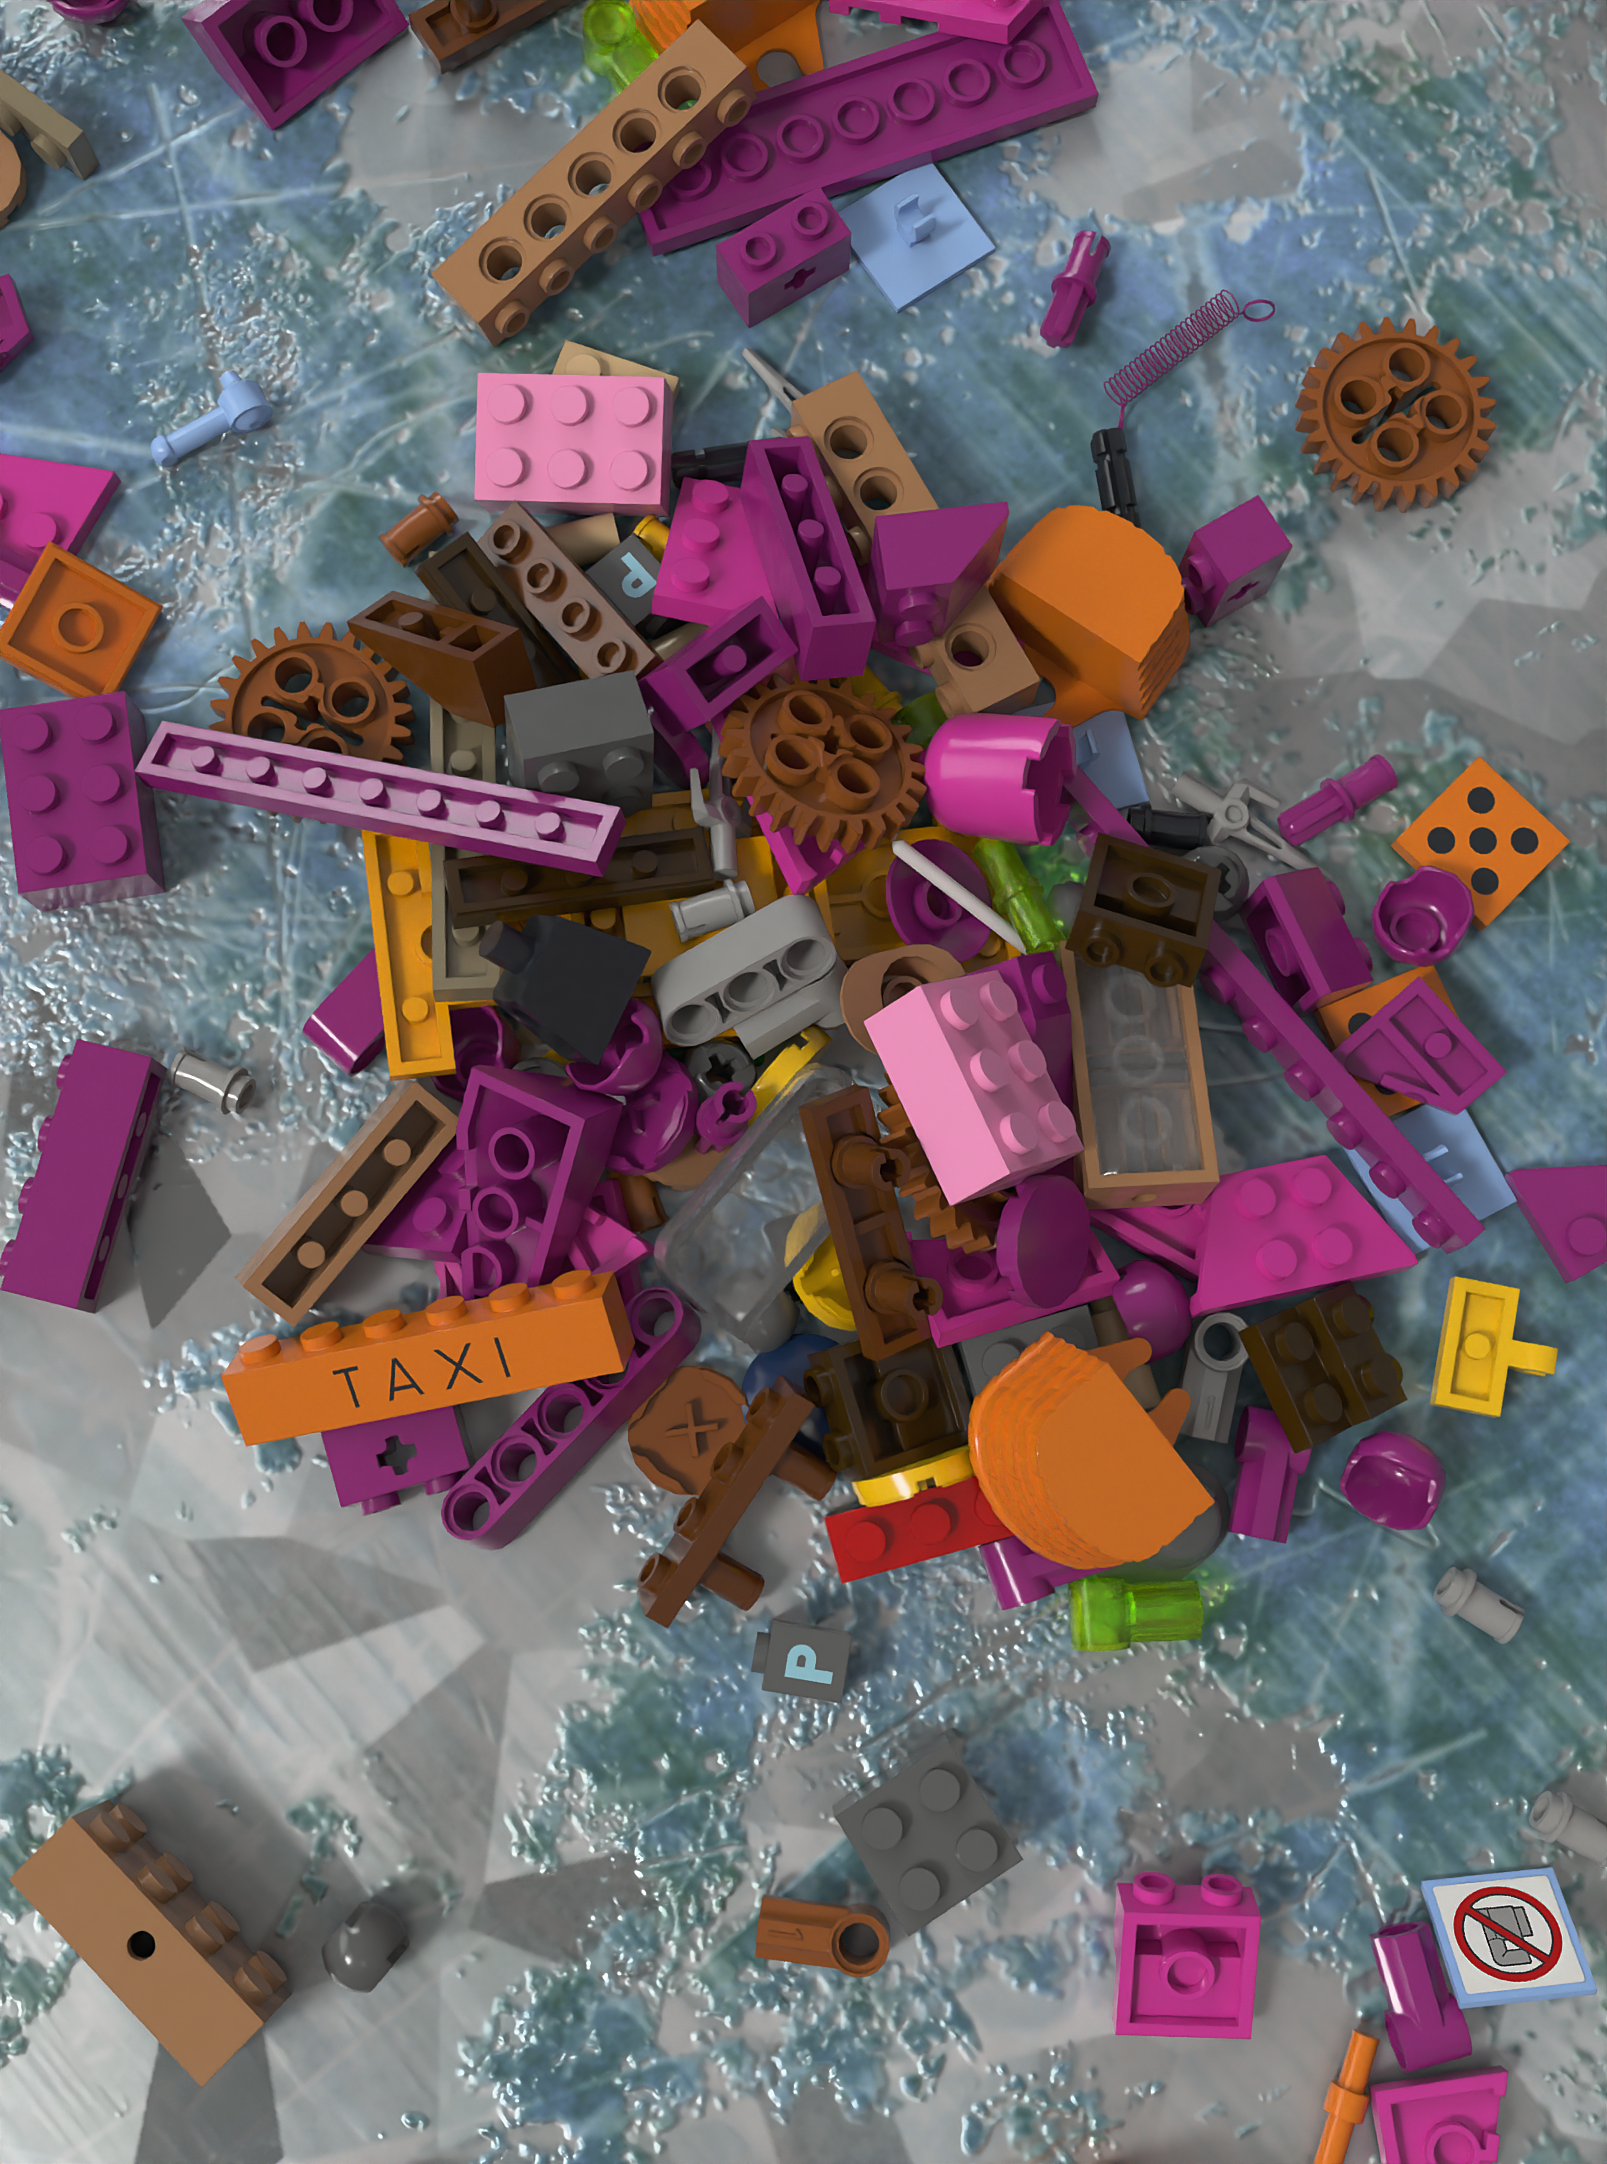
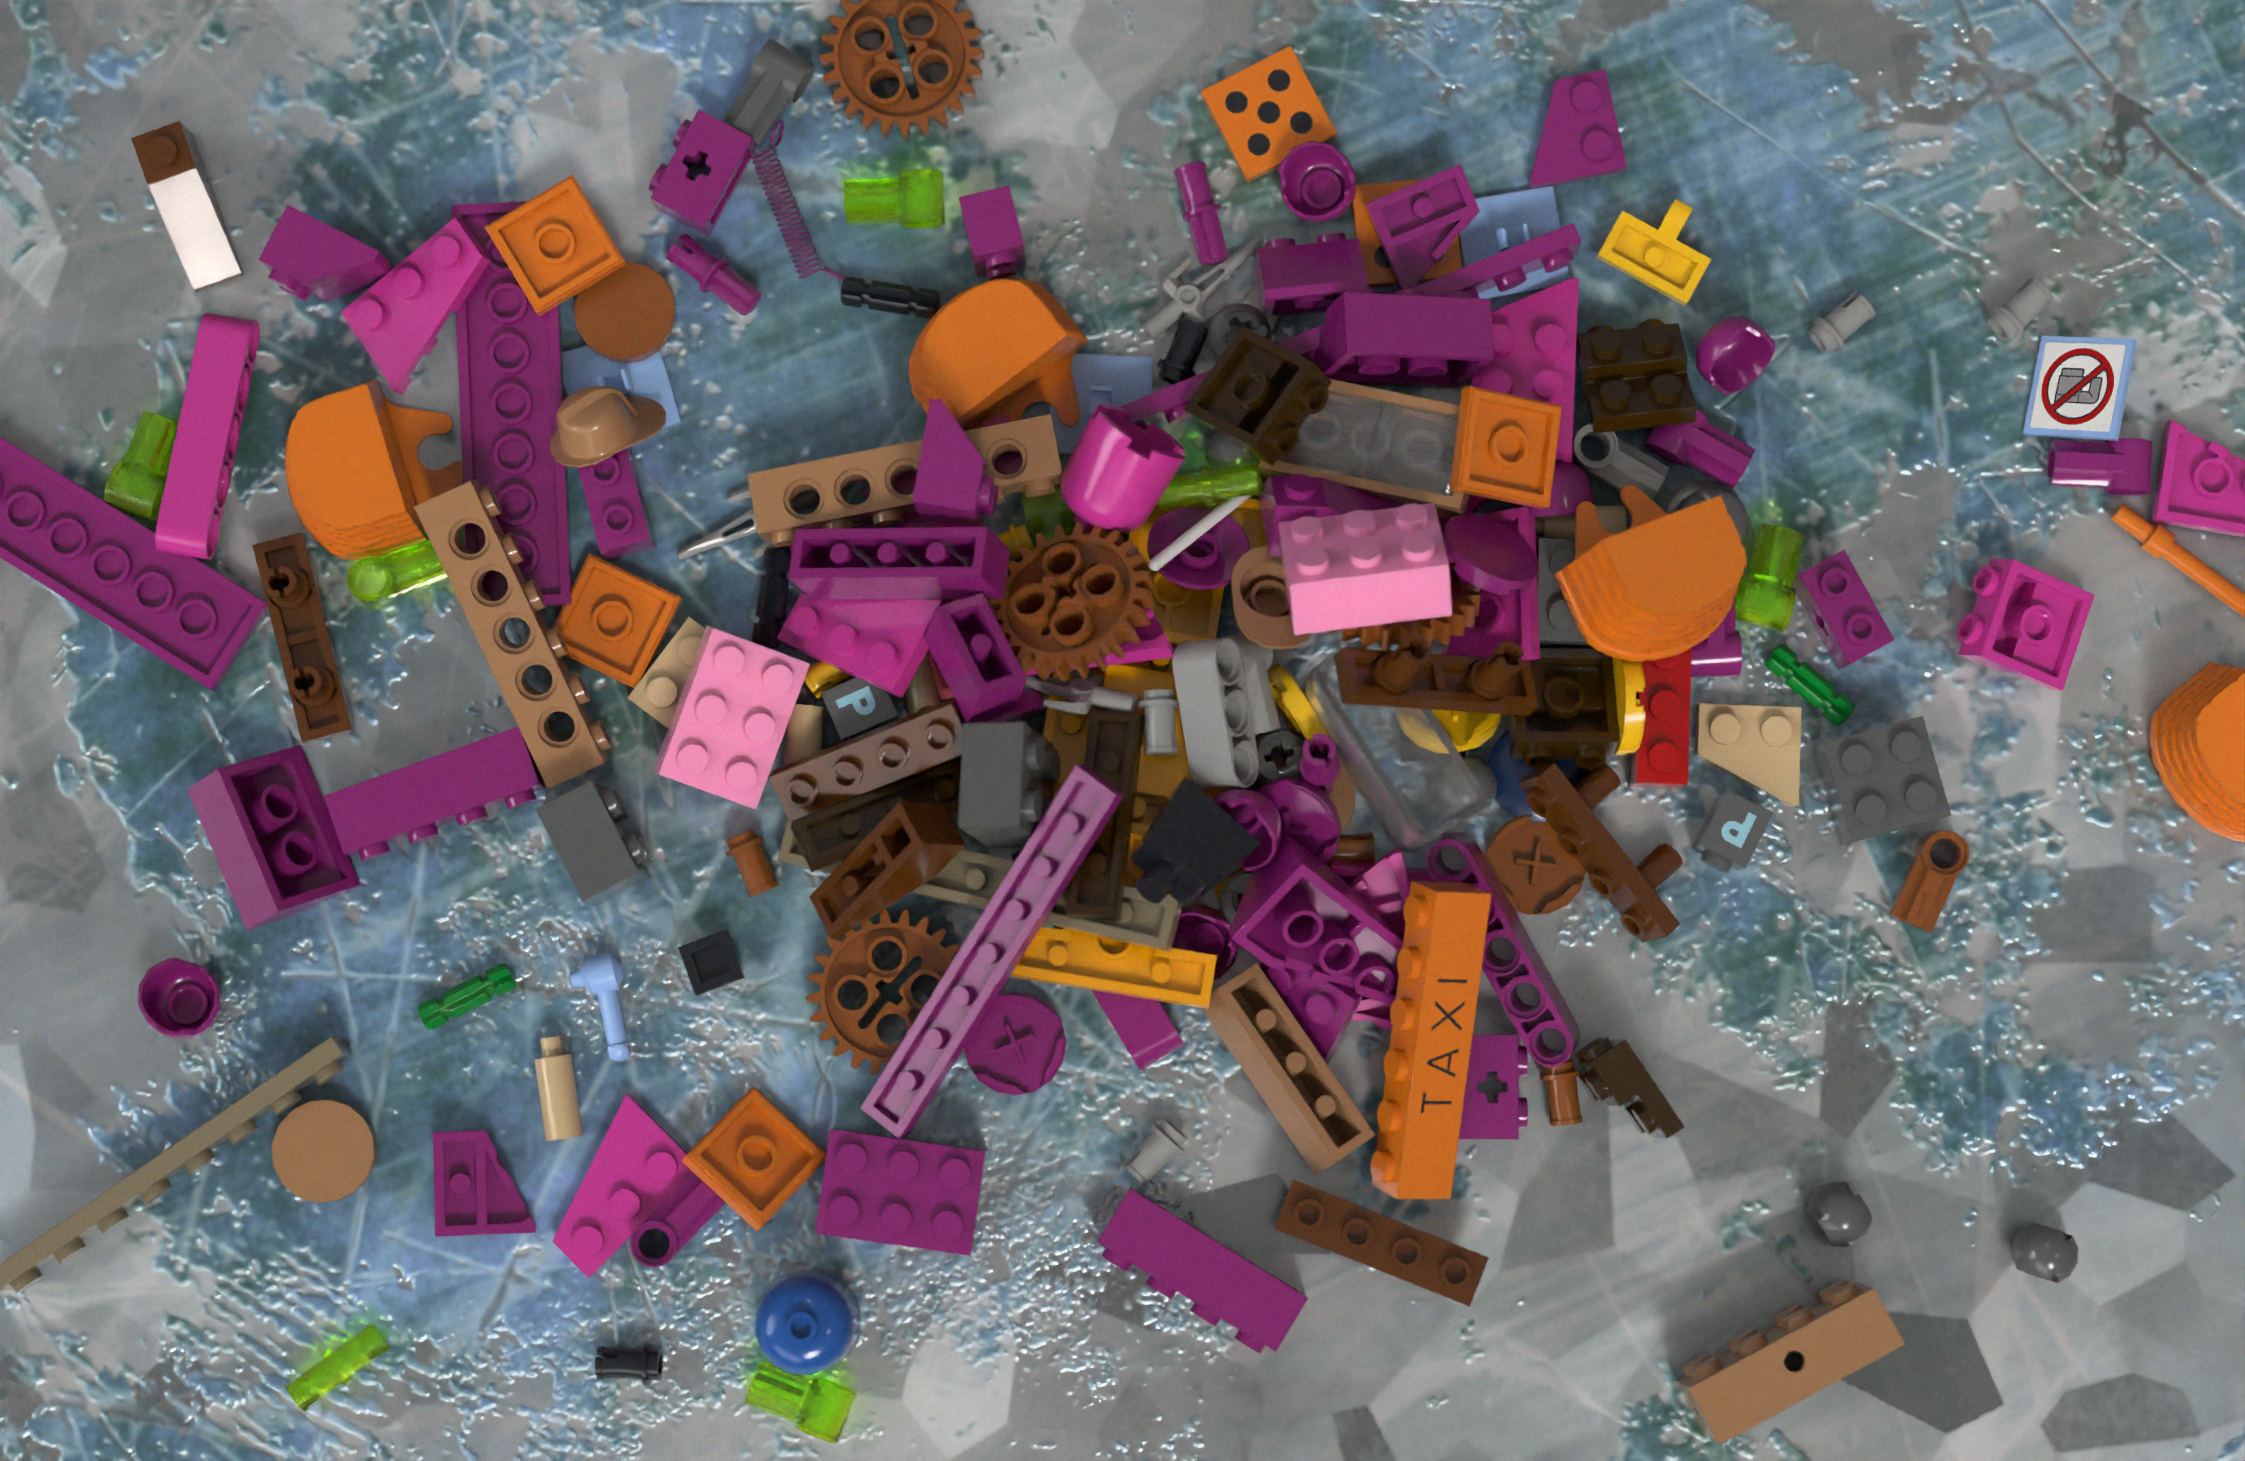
camera: 70 degrees left, 5 degrees up
none -> magenta brick [324,727,546,862]
none -> green axle [417,963,517,1029]
none -> orange tile [485,175,627,317]
none -> tan cylinder [534,1036,583,1141]
none -> dark grey brick [535,780,653,906]
none -> medium nougat piece [550,386,667,468]
none -> orange tile [554,553,683,688]
none -> dark orange tile [574,261,677,364]
none -> magenta brick [649,109,757,237]
none -> black plate [678,929,746,996]
none -> dark grey piece [722,39,816,148]
none -> clear neon green piece [844,169,945,229]
none -> magenta tile [964,992,1067,1096]
none -> reddish brown plate [1274,1179,1489,1307]
none -> magenta slope [1315,286,1494,388]
none -> orange tile [1449,386,1562,509]
none -> dark orange pin [1539,1060,1583,1126]
none -> dark brown plate [1576,1036,1685,1139]
none -> tan wing [1695,703,1802,807]
none -> green axle [1765,644,1856,726]
none -> magenta brick [1789,550,1895,670]

